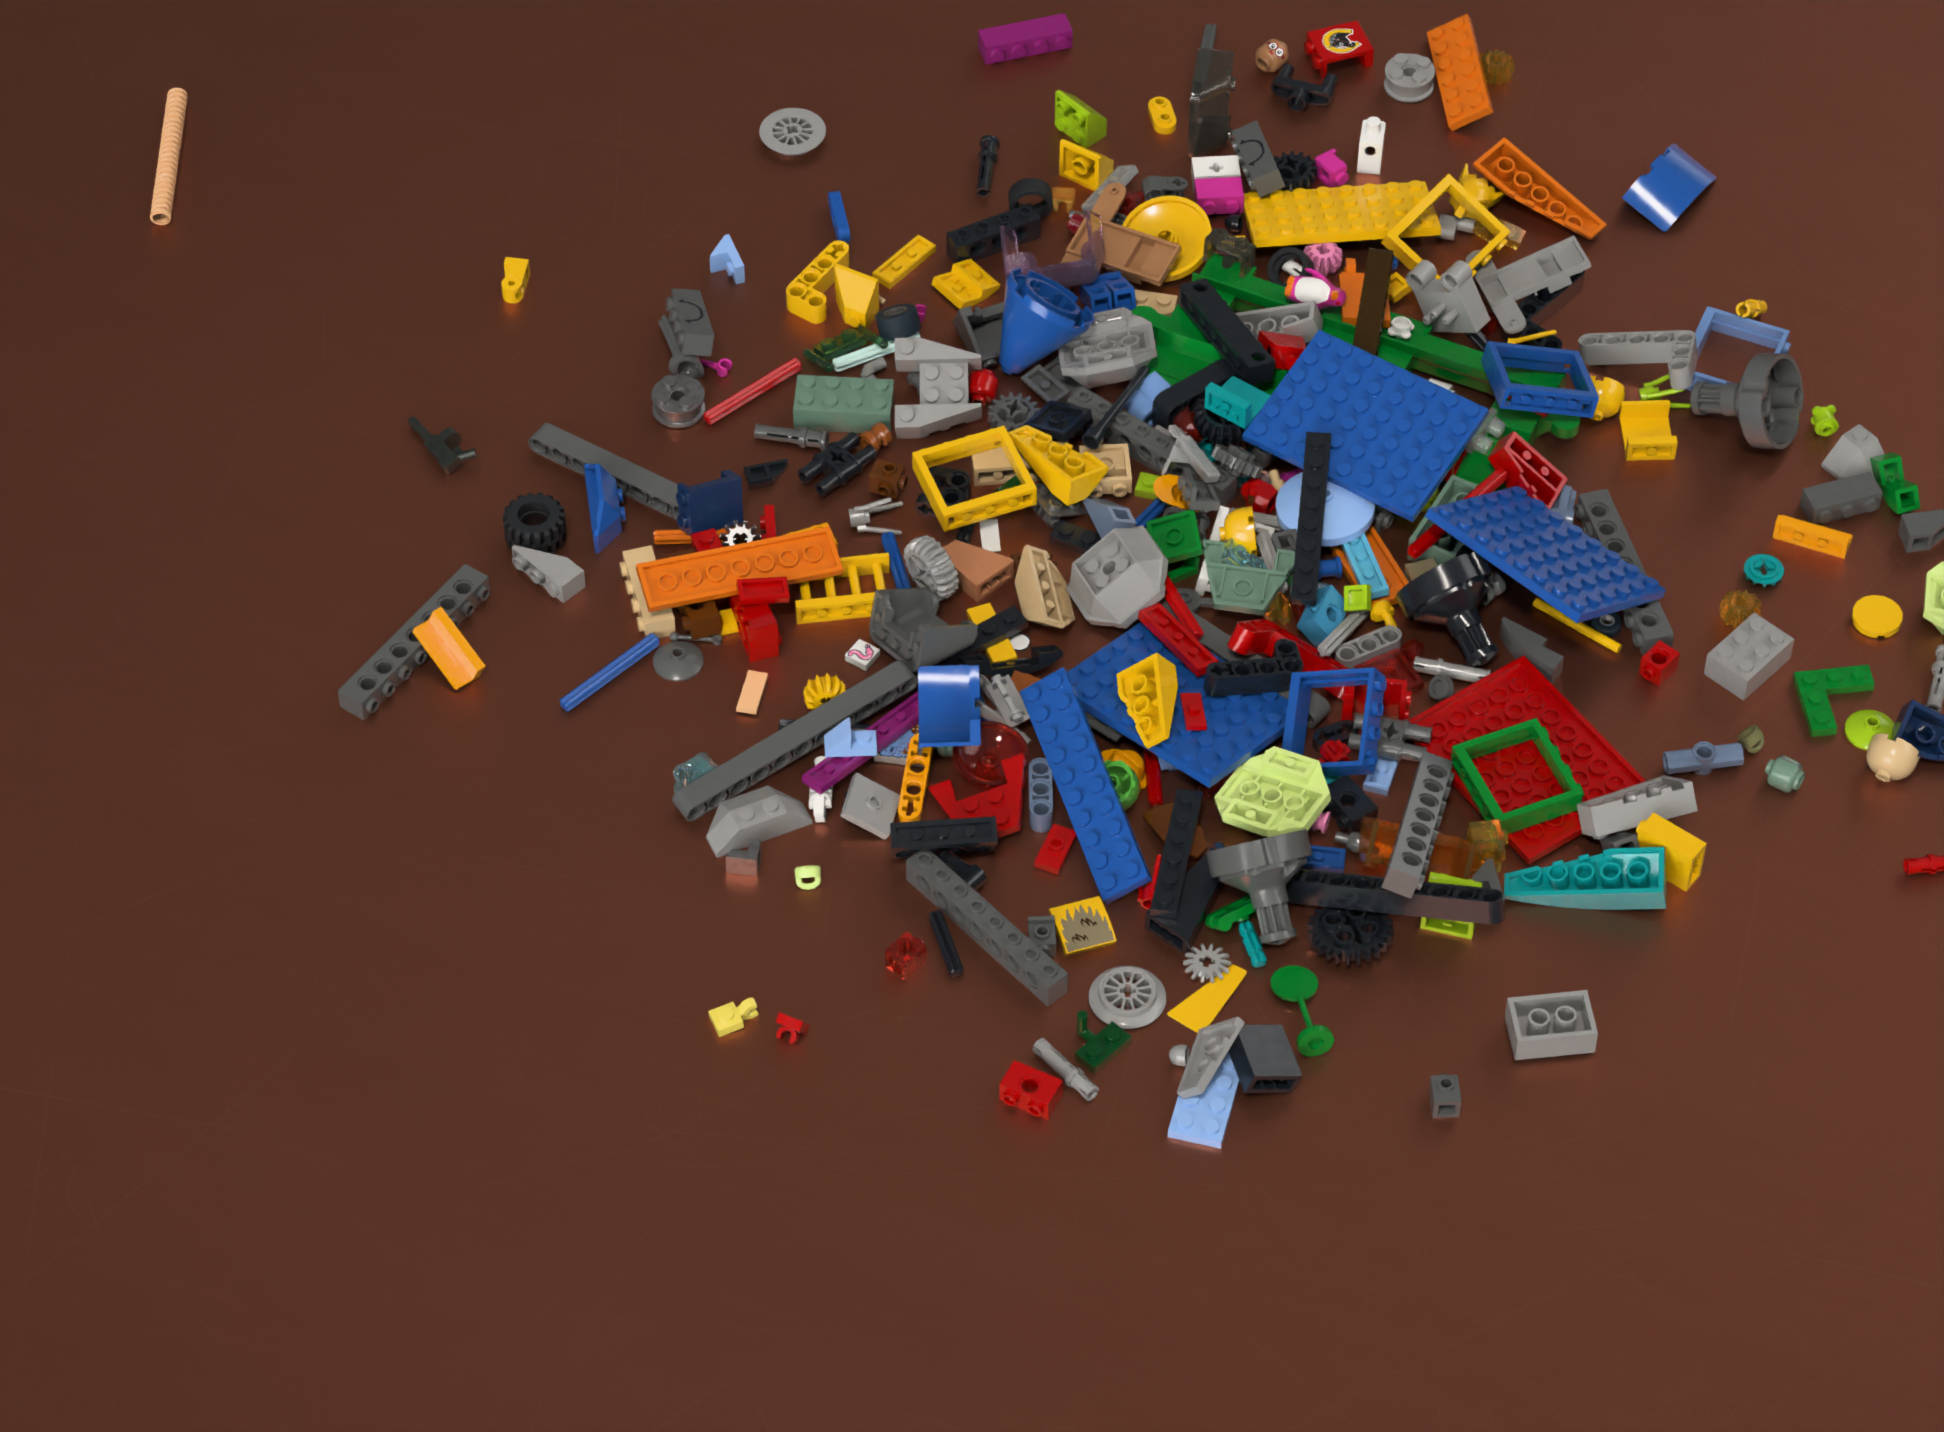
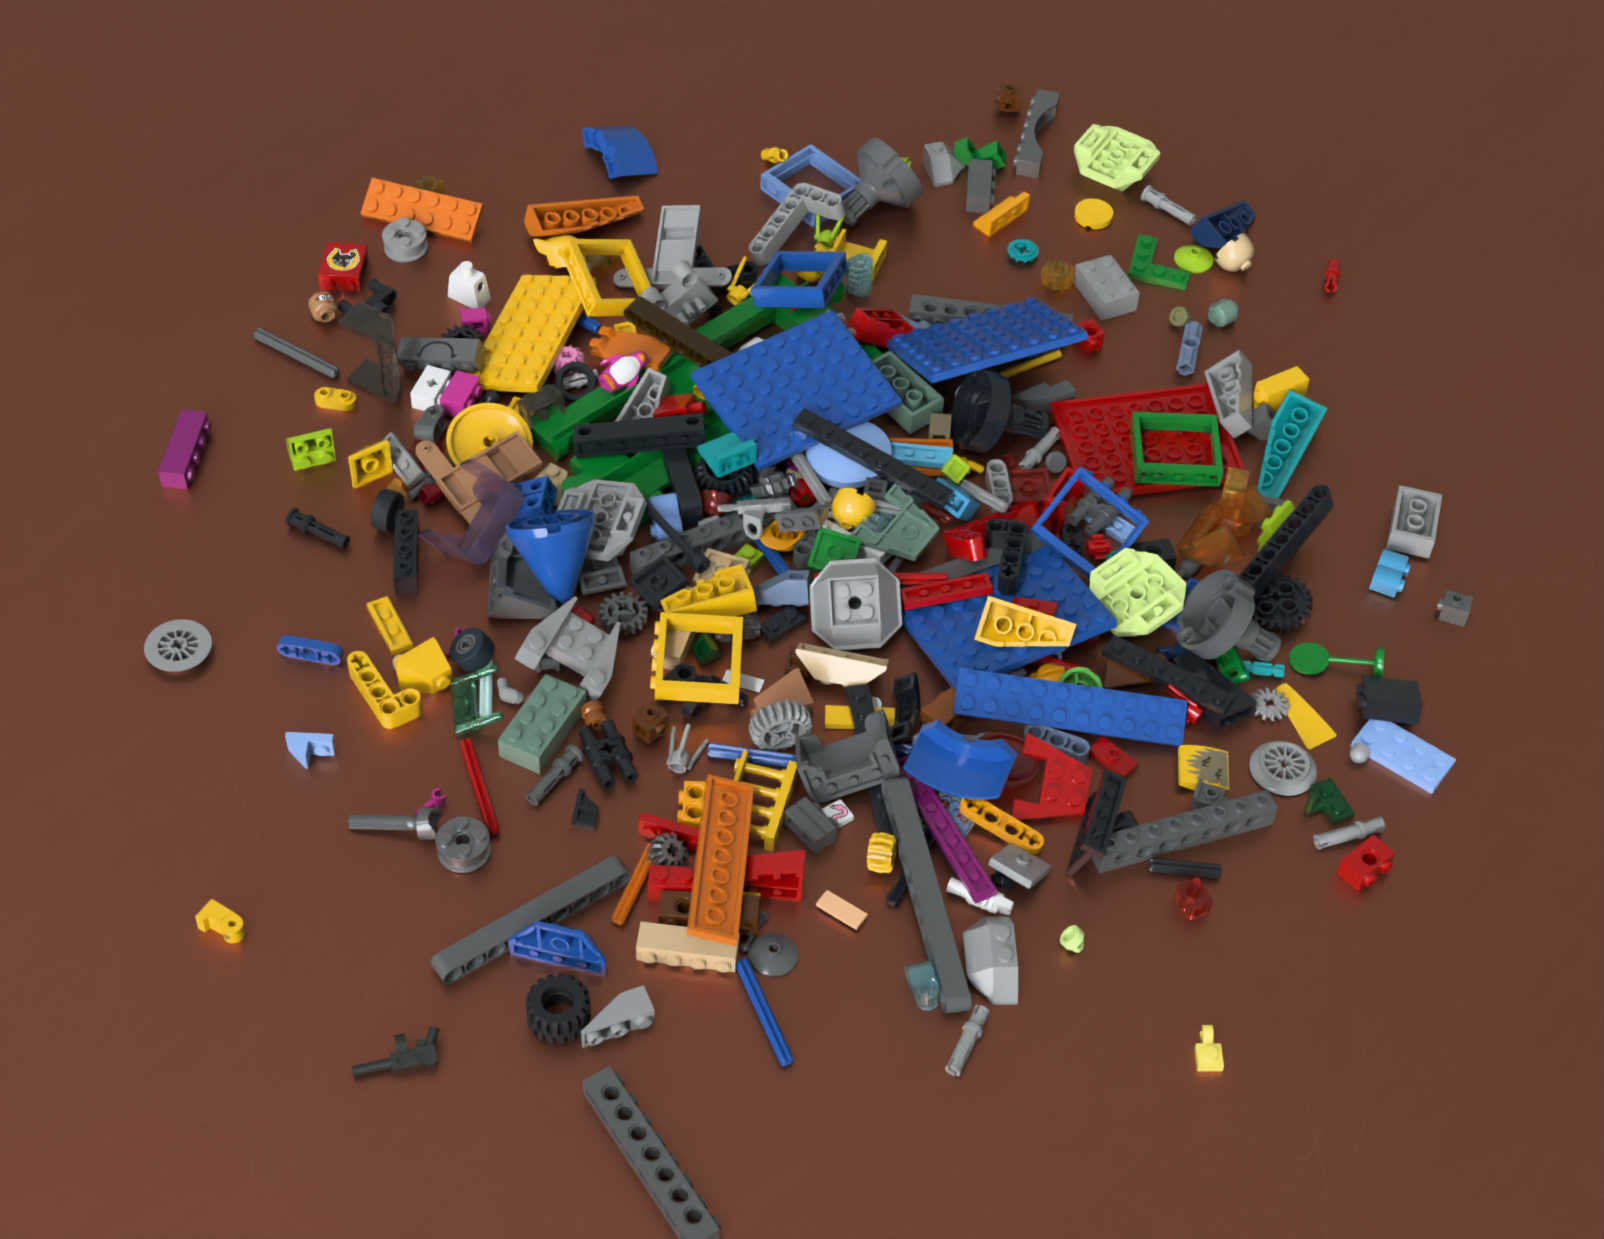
camera: 70 degrees left, 0 degrees up
light orange panel [412,607,486,690] -> none
dark grey brick [666,288,714,357] -> none
dark blue panel [676,469,743,536] -> none
flat silver panel [725,839,762,876] -> none
red tile [736,577,790,605] -> none
red tile [775,1012,810,1045] -> none
light blue slope [824,717,877,757] -> none
yellow slope [931,258,1001,309] -> none
light grey hinge [986,674,1030,730] -> none
light grey wing [1177,1016,1245,1099] -> none
dark grey brick [1381,751,1455,899] -> none
red axle [1407,467,1508,559] -> none
none -> dark grey brick [784,797,838,854]
none -> light grey axle [790,452,832,507]
none -> clear light blue piece [846,253,873,297]
none -> light grey pin [945,1005,990,1076]
none -> dark azure brick [1369,549,1411,598]

